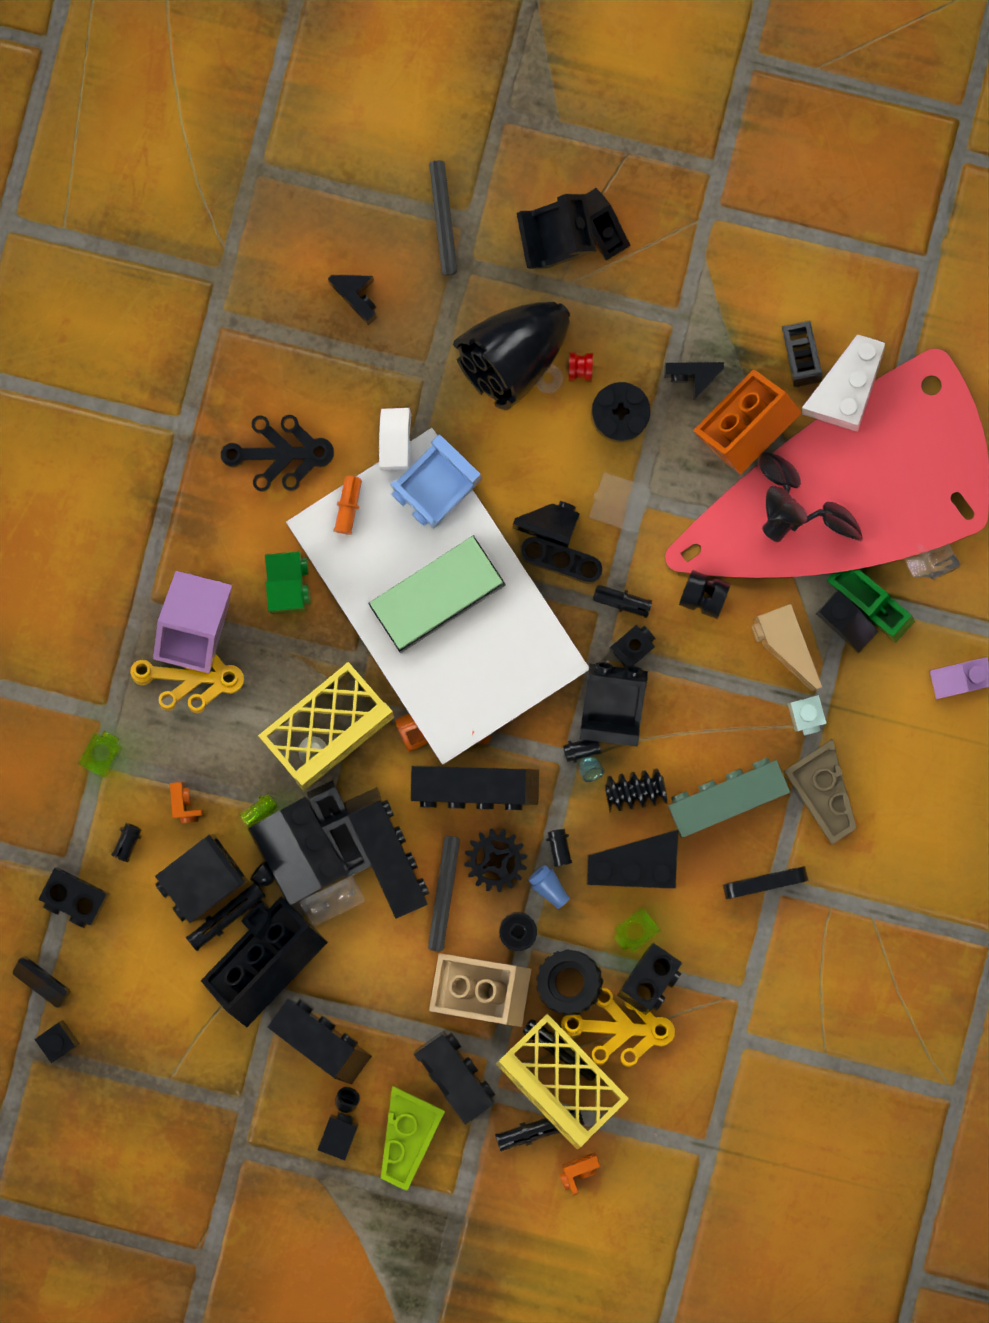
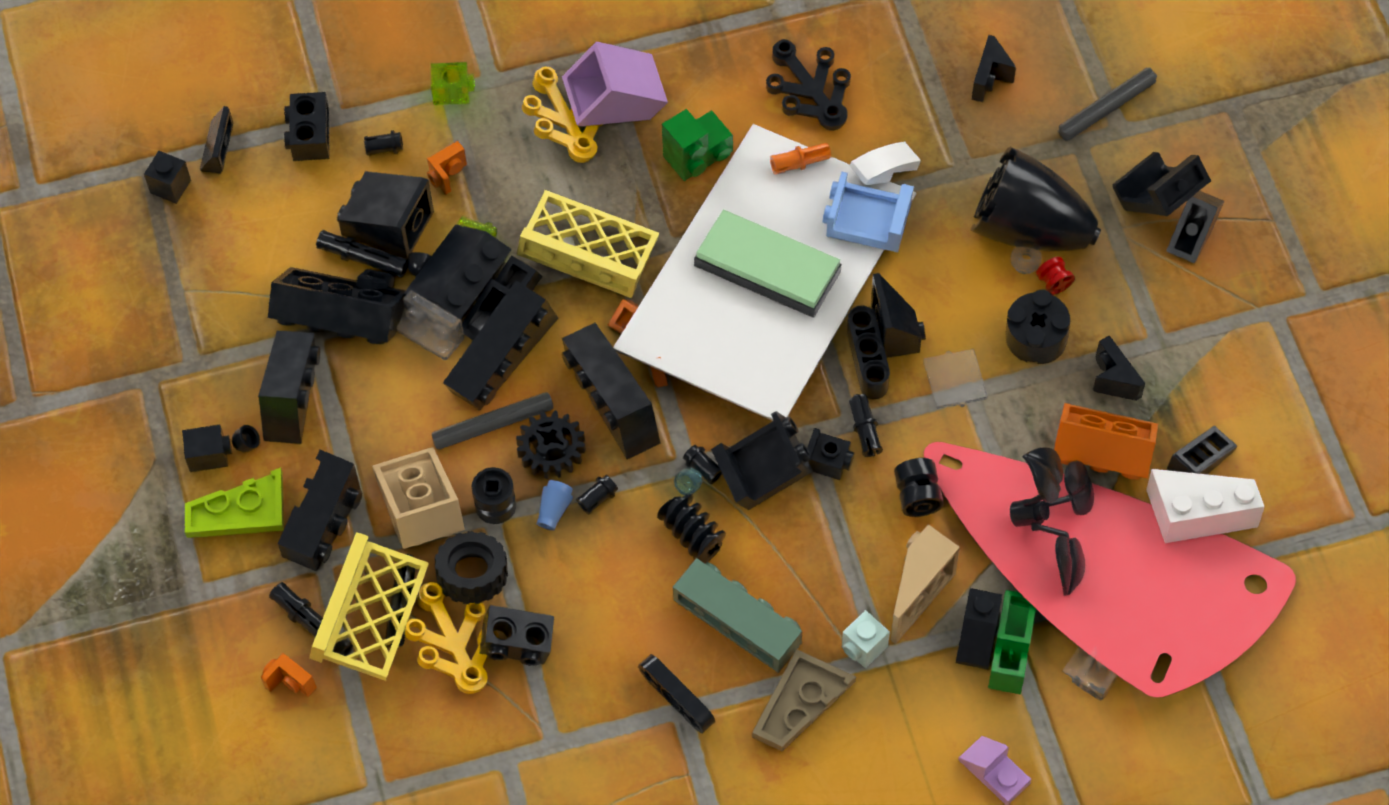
camera: 60 degrees right, 25 degrees down
black wedge [586,829,678,889] -> none
clear neon green brick [614,907,661,952] -> none

